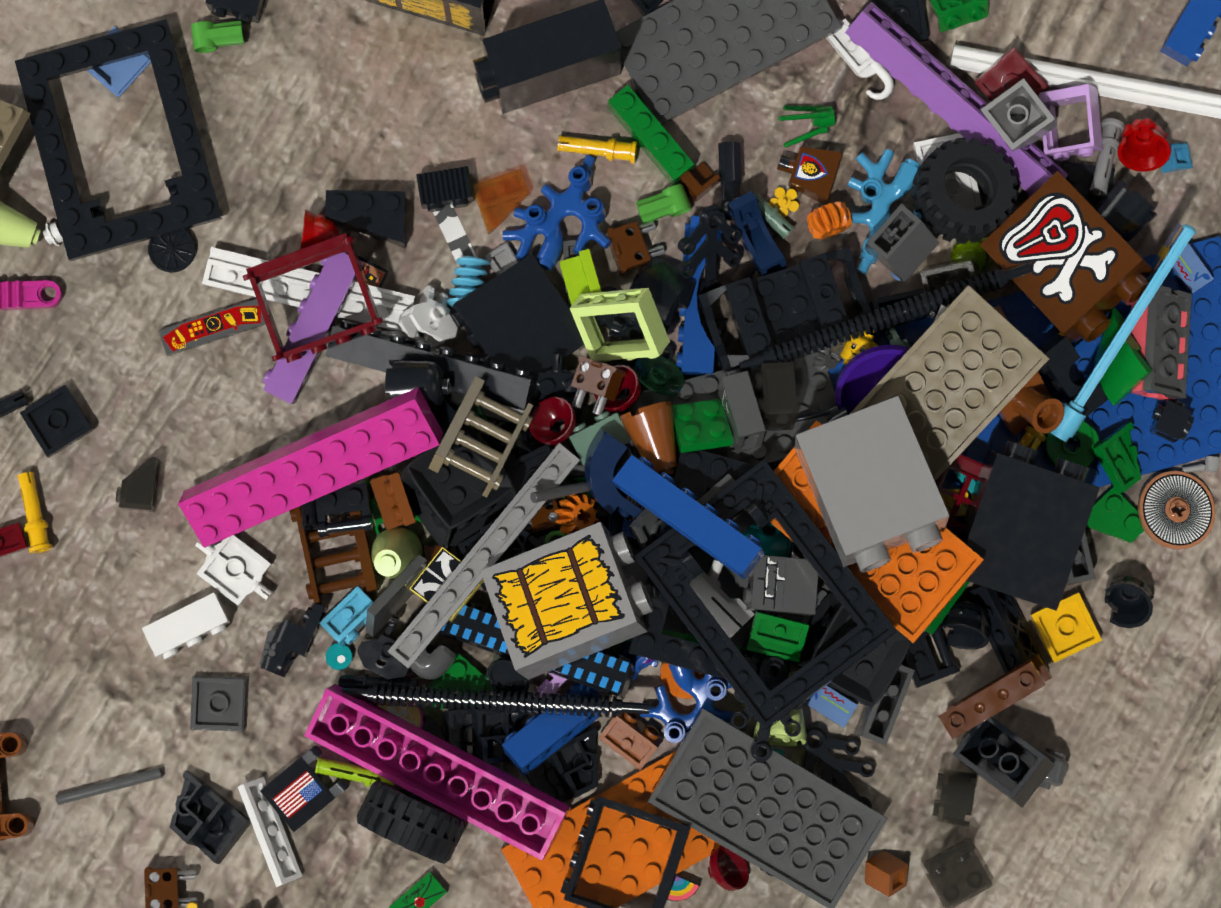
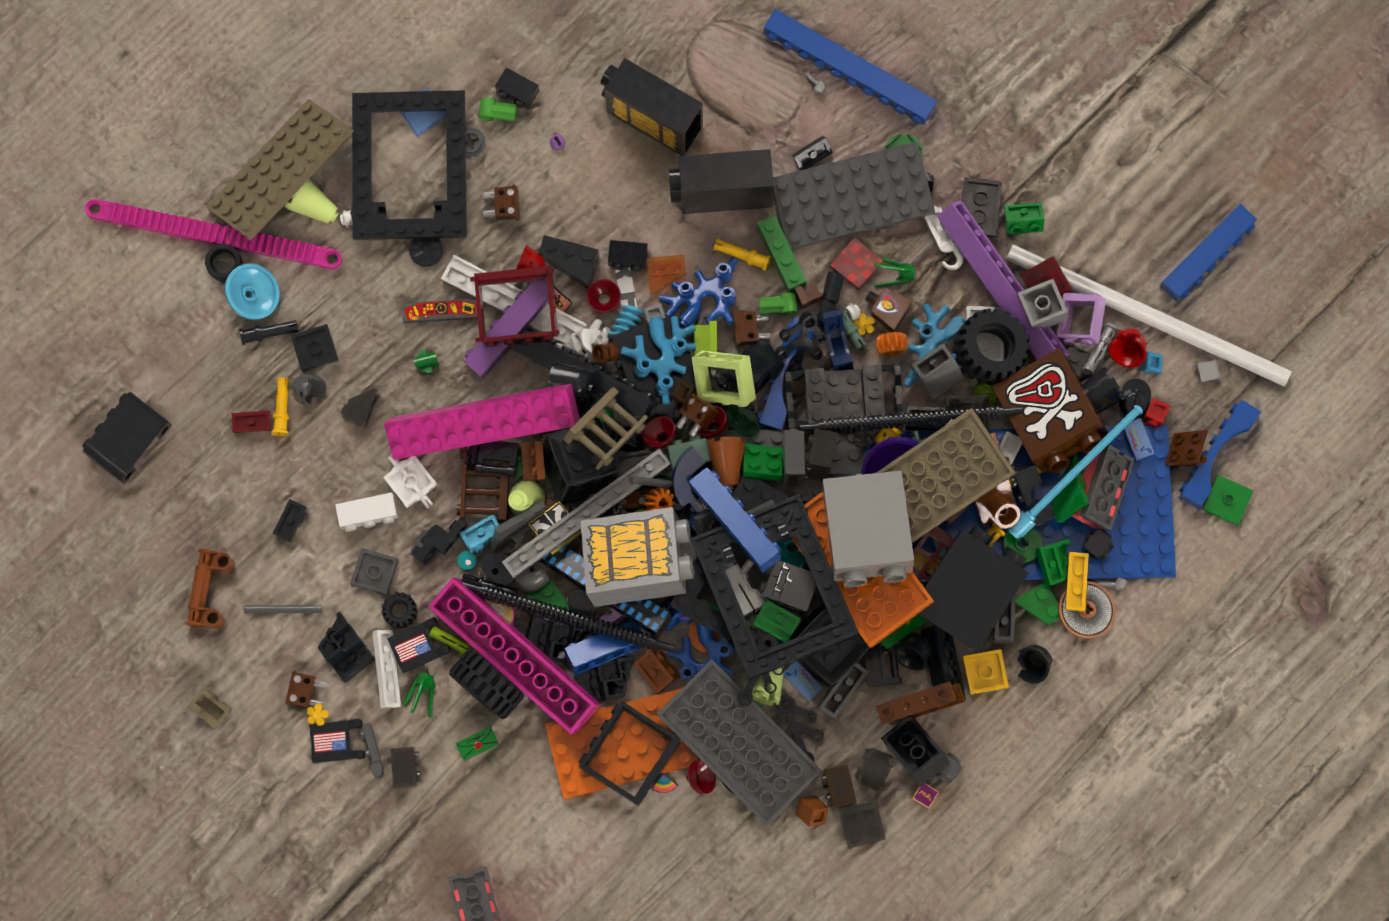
camera: 20 degrees right, 5 degrees down
none -> black plate [272,499,308,543]
none -> dark grey helmet [292,374,327,406]
none -> black tyre [381,592,418,629]
none -> green plant [403,672,436,718]
none -> green piece [414,348,439,375]
none -> dark grey gear [466,128,486,158]
none -> reddish brown piece [482,184,520,221]
none -> medium lavender hinge [550,134,565,151]
none -> dark red piece [587,279,621,314]
none -> reddish brown wheel [592,342,619,364]
none -> dark azure plant [621,316,696,405]
none -> dark brown plate [668,378,694,404]
none -> dark brown brick [821,764,857,811]
none -> dark red tile [830,237,883,290]
none -> white plate [844,303,861,321]
none -> magenta tile [912,783,939,809]
none -> white slope [999,431,1022,465]
none -> yellow plate [1065,552,1089,612]
none -> black piece [1118,379,1151,421]
none -> red bracket [1143,398,1170,428]

